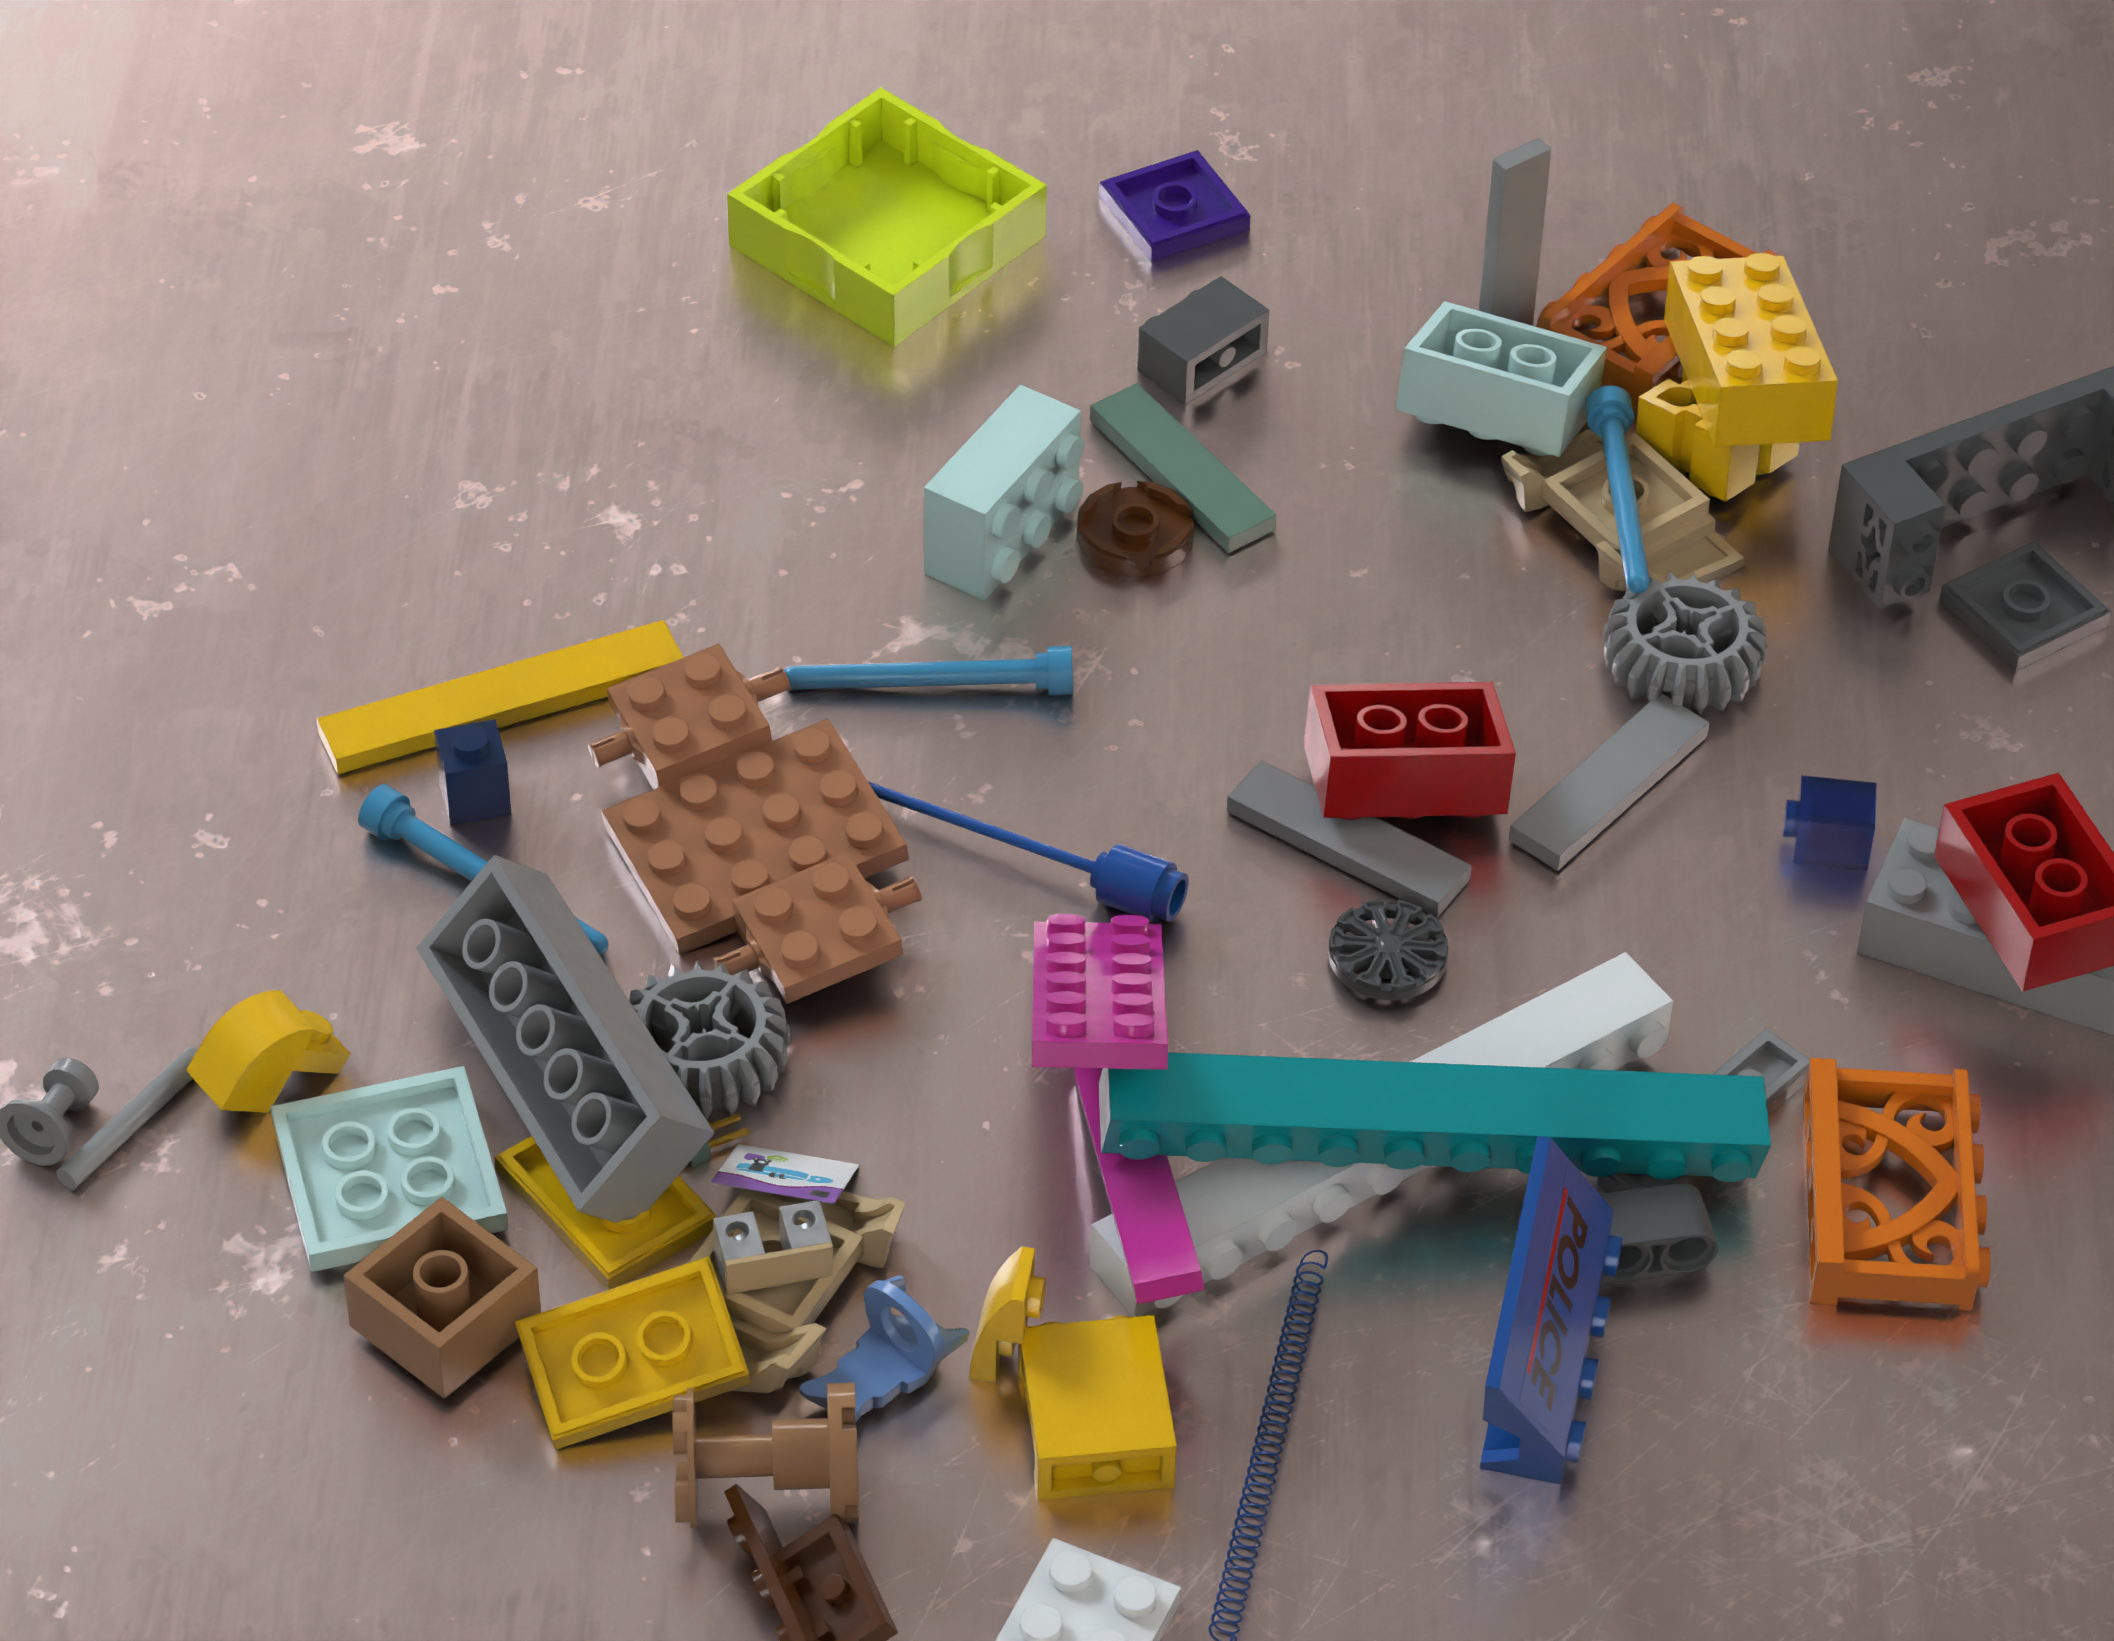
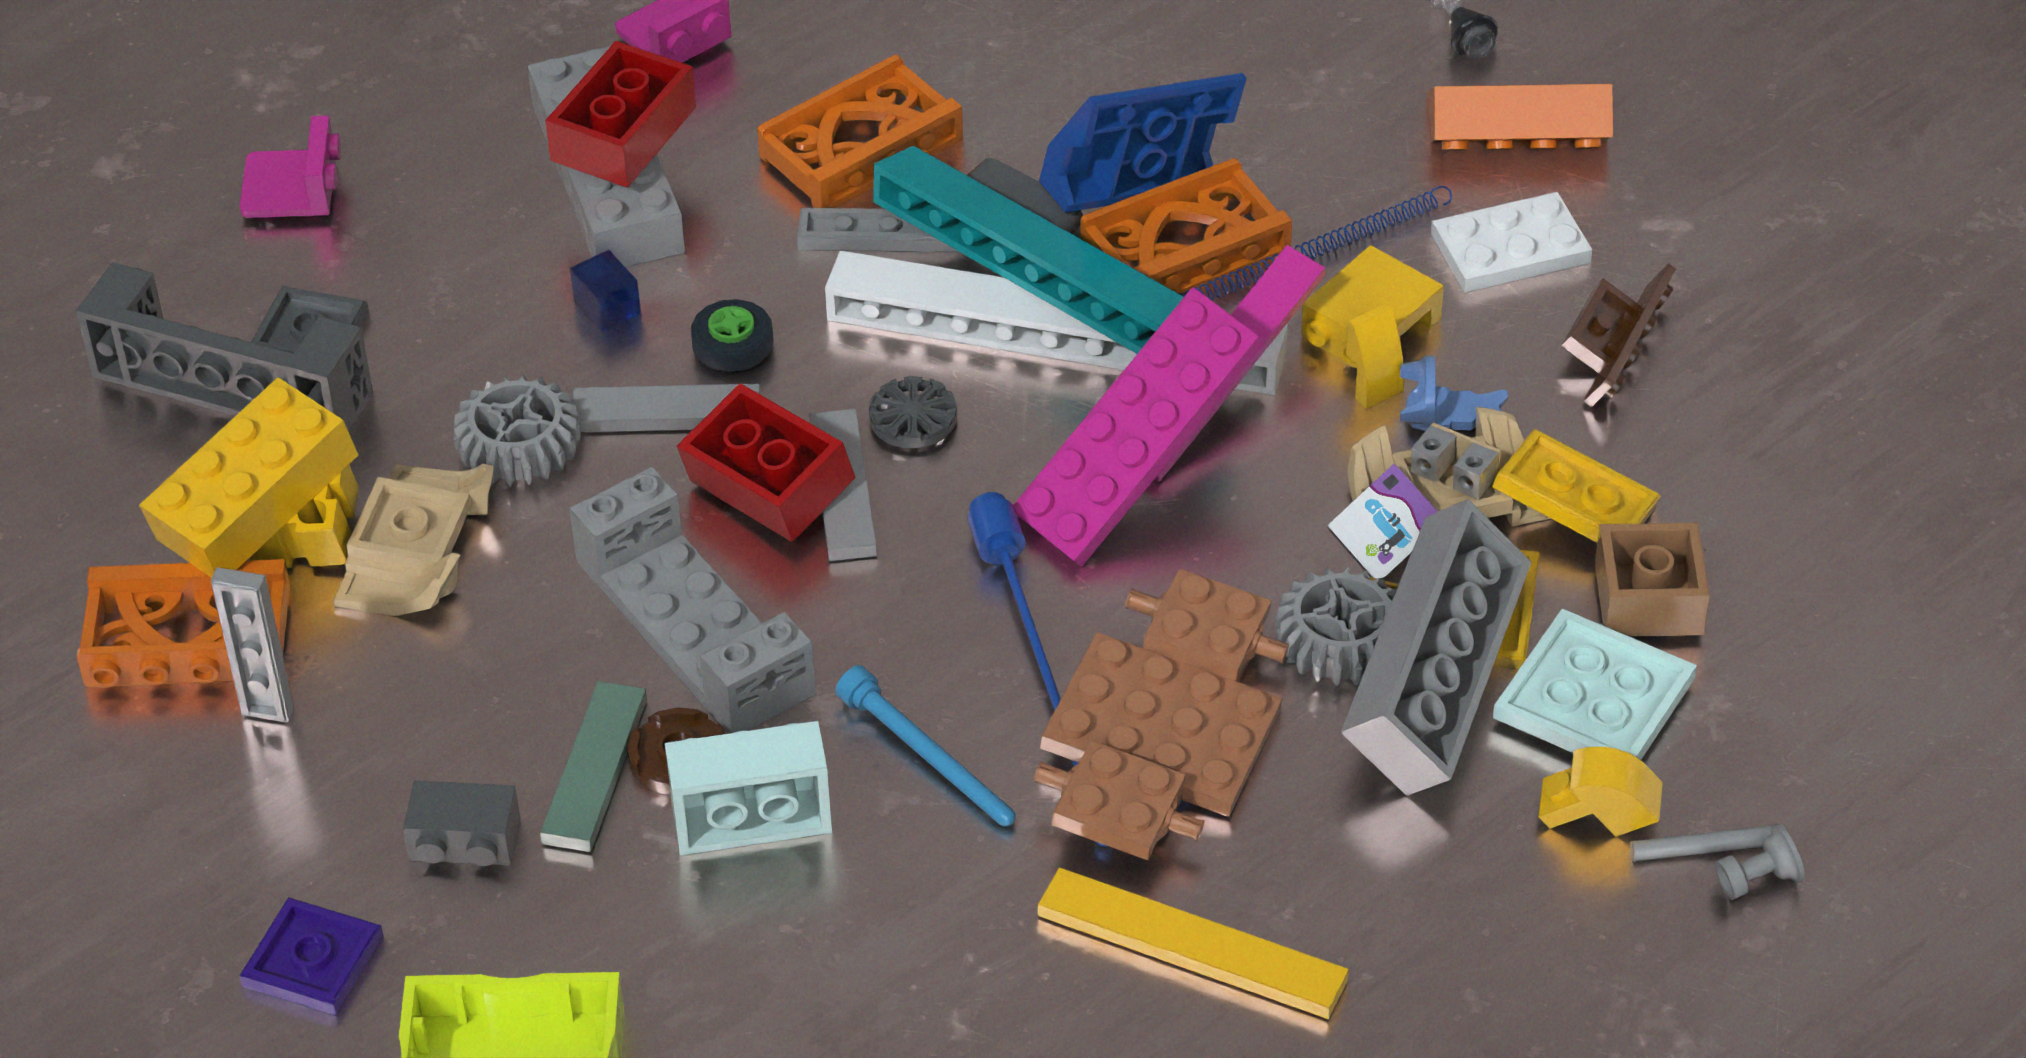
camera: 130 degrees left, 0 degrees up
dark azure piece [358,784,609,956] -> none
dark blue brick [434,719,512,826] -> none
medium nougat piece [672,1382,859,1528] -> none
light aqua brick [1395,301,1607,457] -> none
dark azure piece [1585,386,1650,594] -> none
none -> light grey plate [569,467,816,734]
none -> black wheel [691,299,774,372]
none -> orange fence [1080,158,1292,296]

